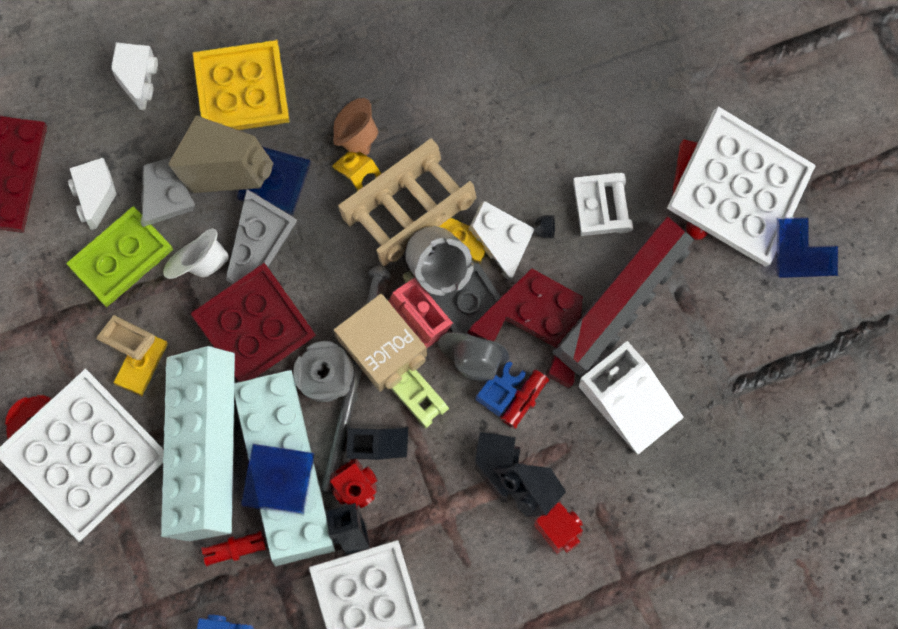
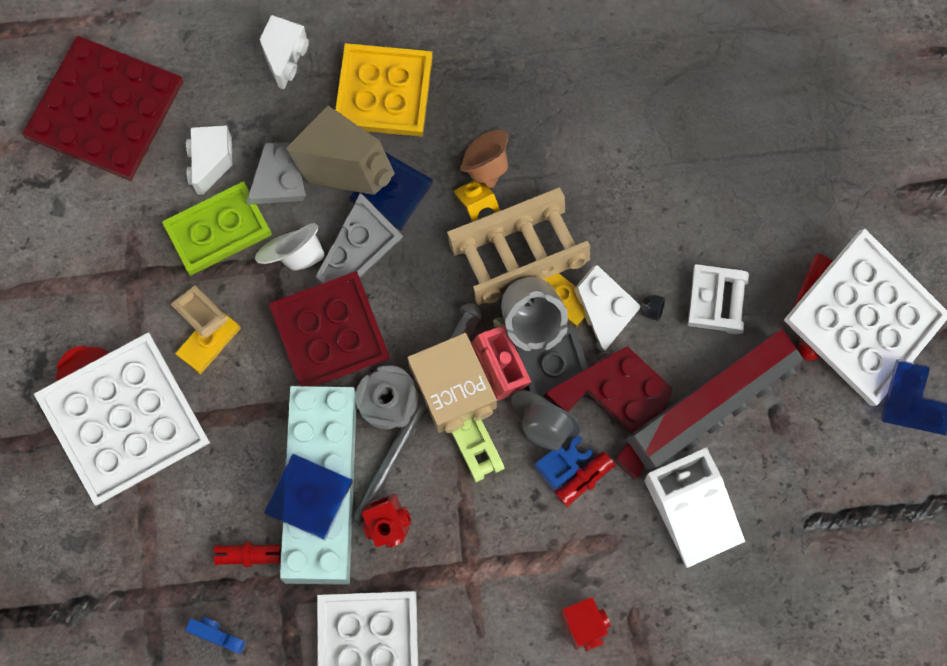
camera: 15 degrees right, 0 degrees up
light aqua brick [161,346,235,541] -> none
black brick [326,503,370,555] -> none
black slope [346,424,409,460] -> none
black slope [475,432,521,503] -> none
black slope [494,463,566,517] -> none

